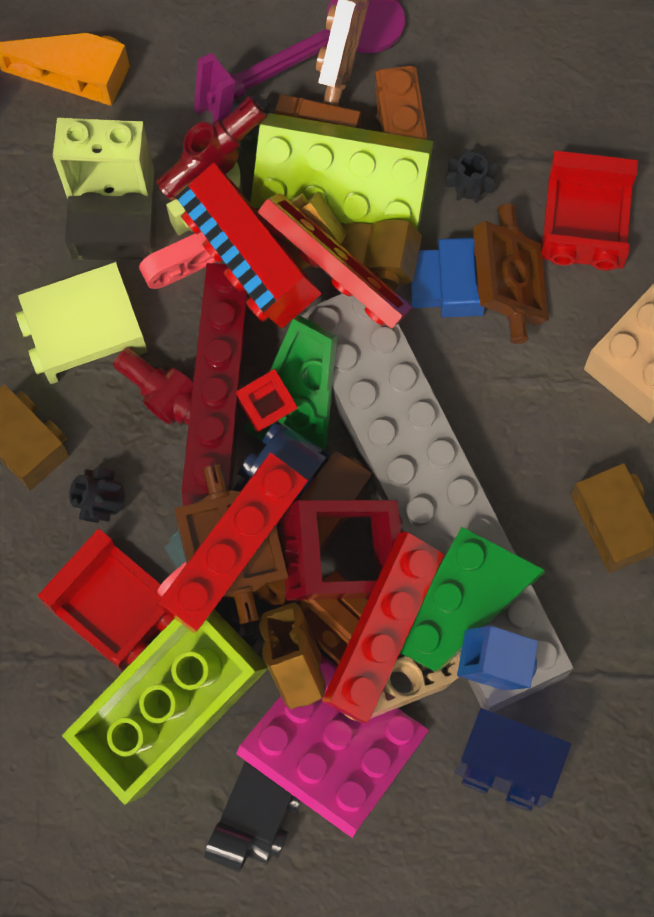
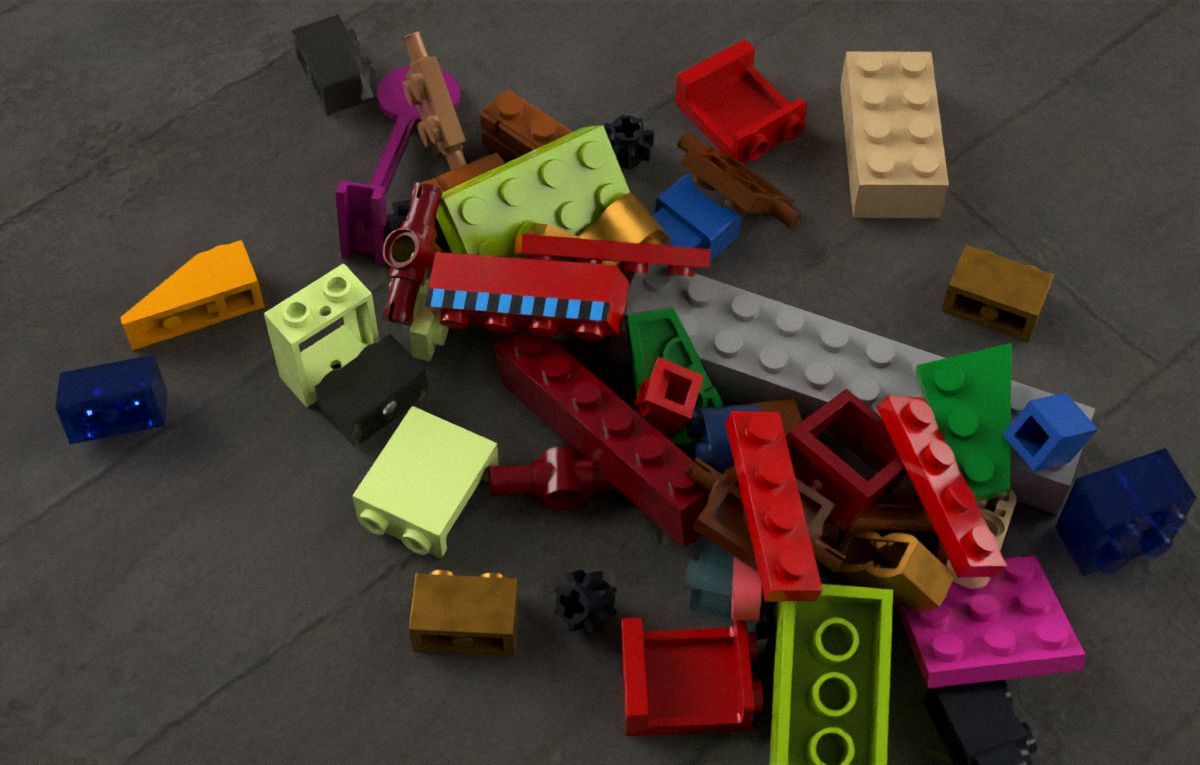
camera: 45 degrees left, 15 degrees down
coral beam [139,232,216,289] -> none

